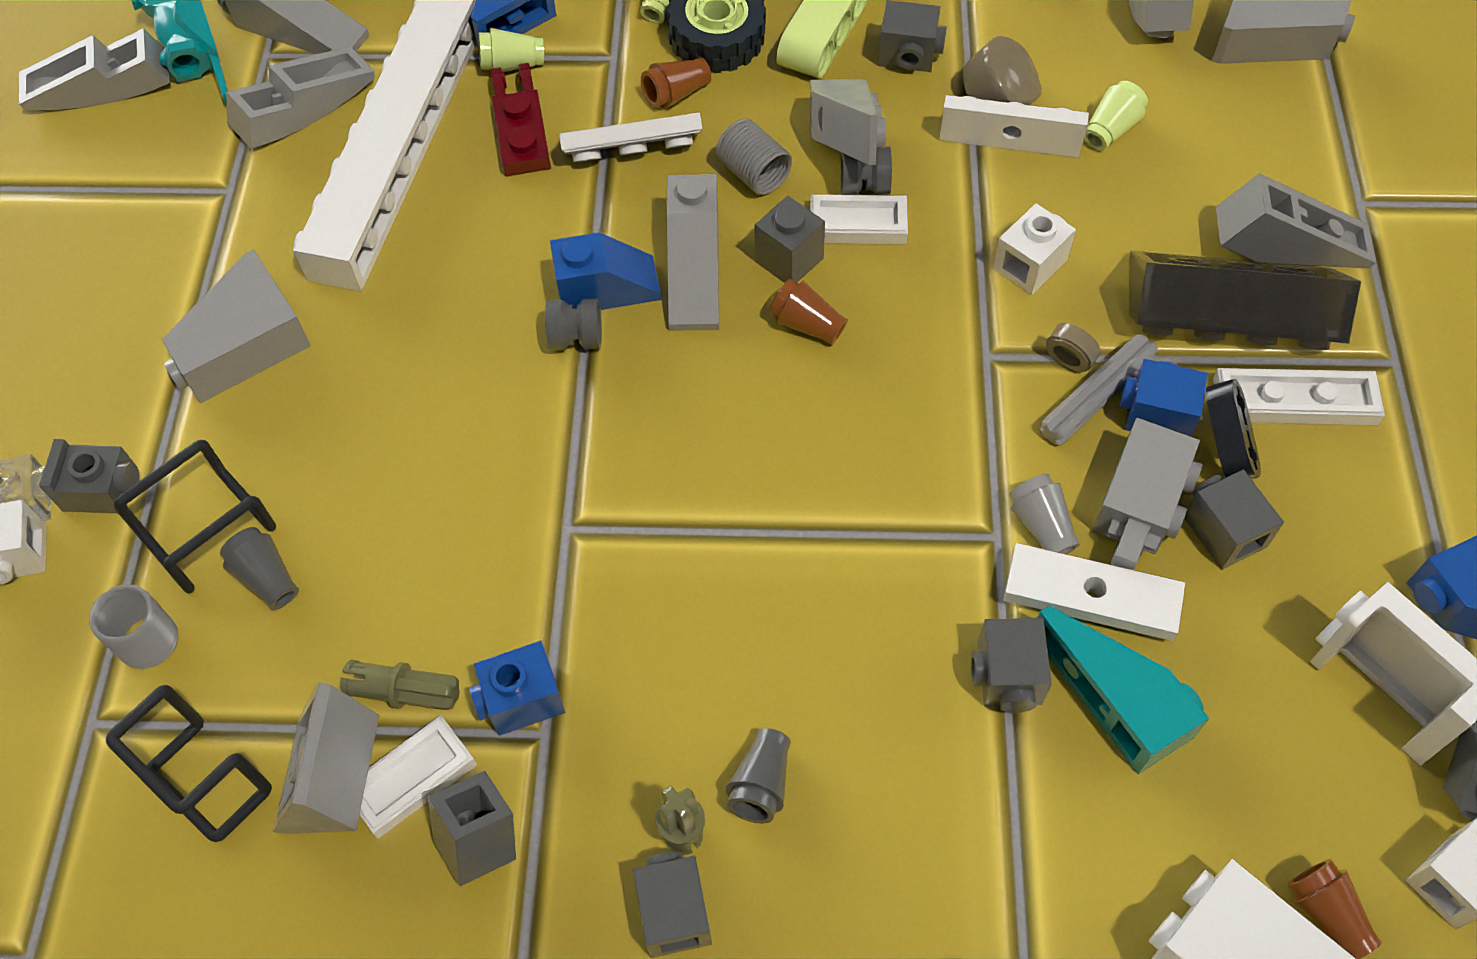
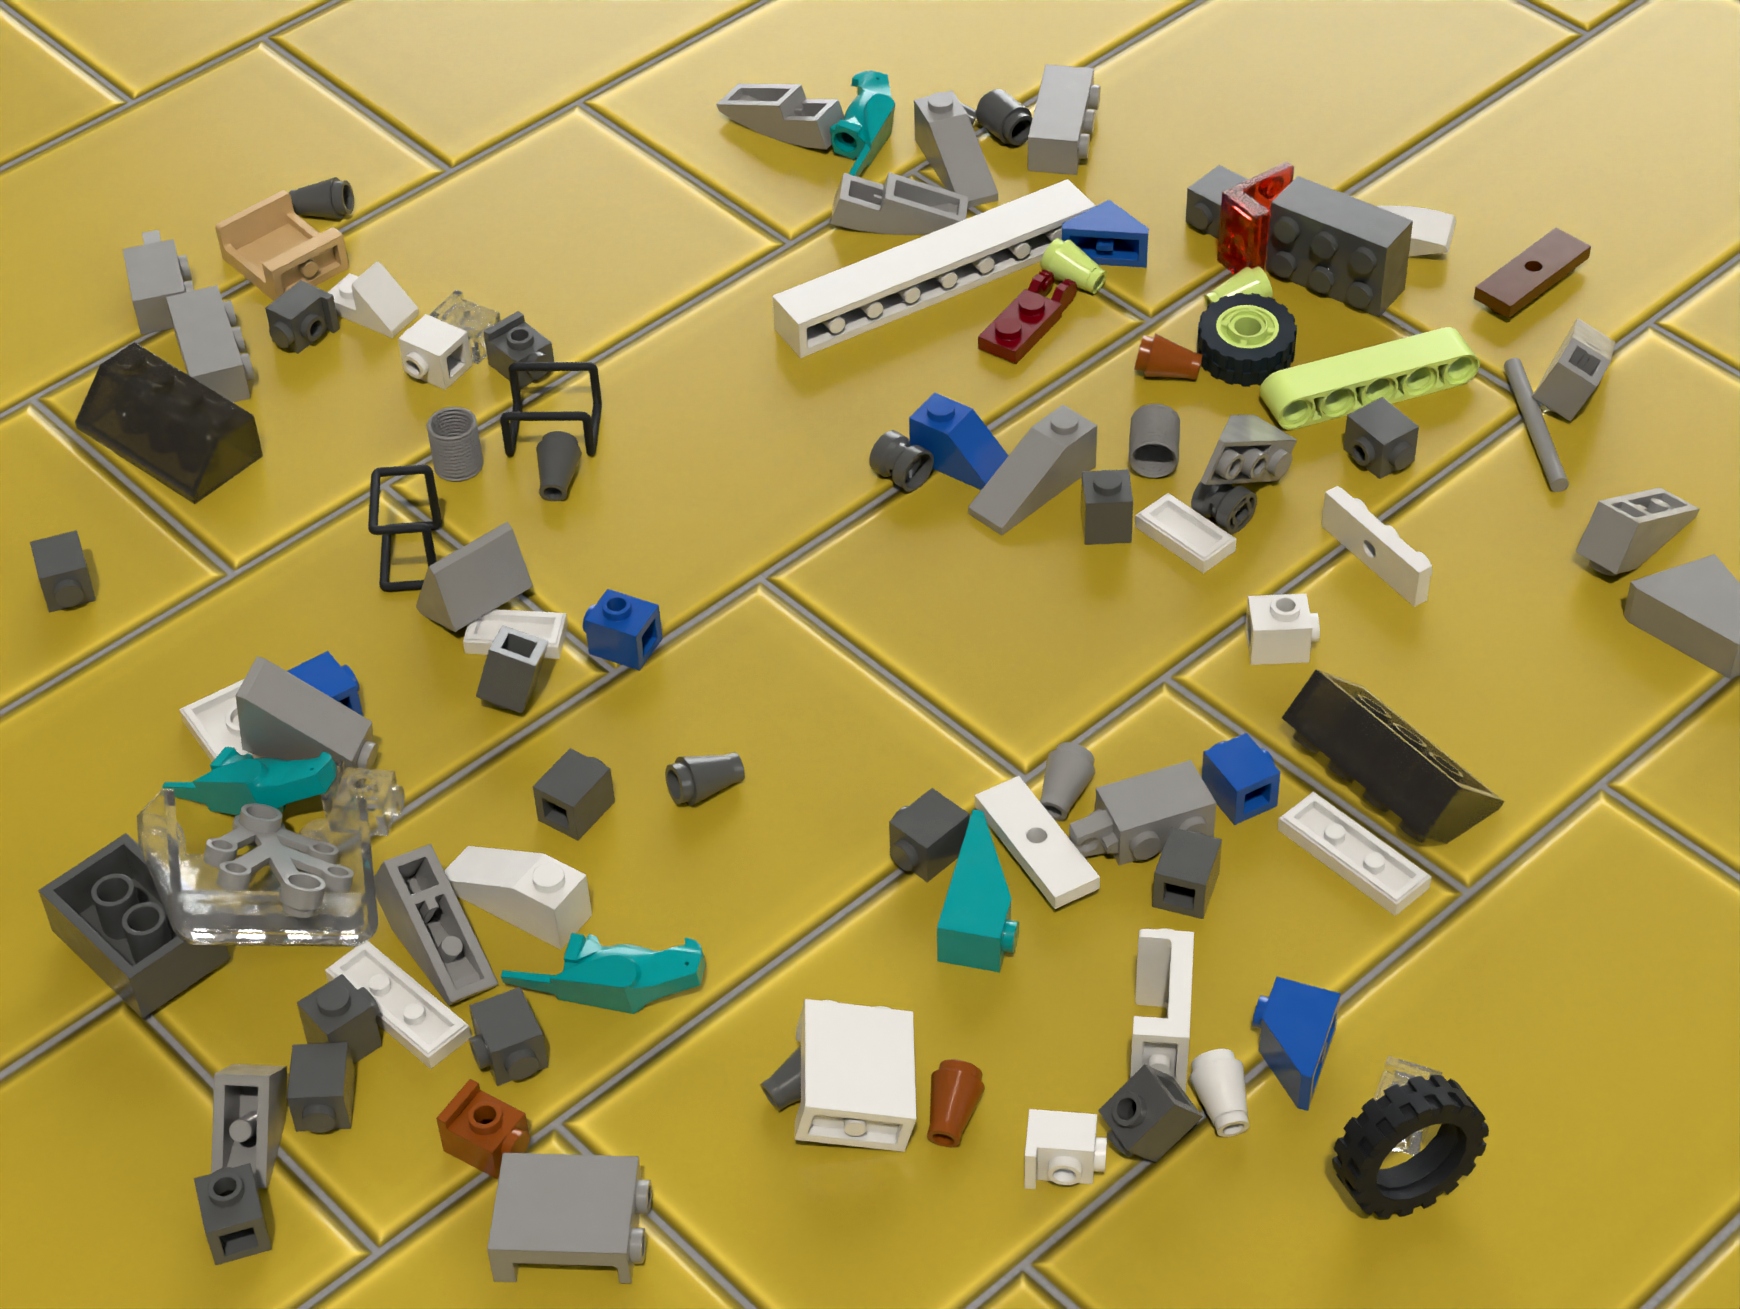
camera: 45 degrees right, 15 degrees down
light grey slope [162,250,311,403] -> none
olive axle [340,660,460,710] -> none
white tile [559,112,702,163] -> none
olive axle [656,785,705,855] -> none
dark orange cone [769,278,848,345] -> none
dark tan hair [963,36,1042,105] -> none
light grey axle [1040,334,1157,445] -> none
dark tan tile [1046,323,1101,372] -> none
yellowish green cone [1084,81,1148,151] -> none
black beam [1206,379,1261,479] -> none
light grey slope [1216,173,1376,268] -> none

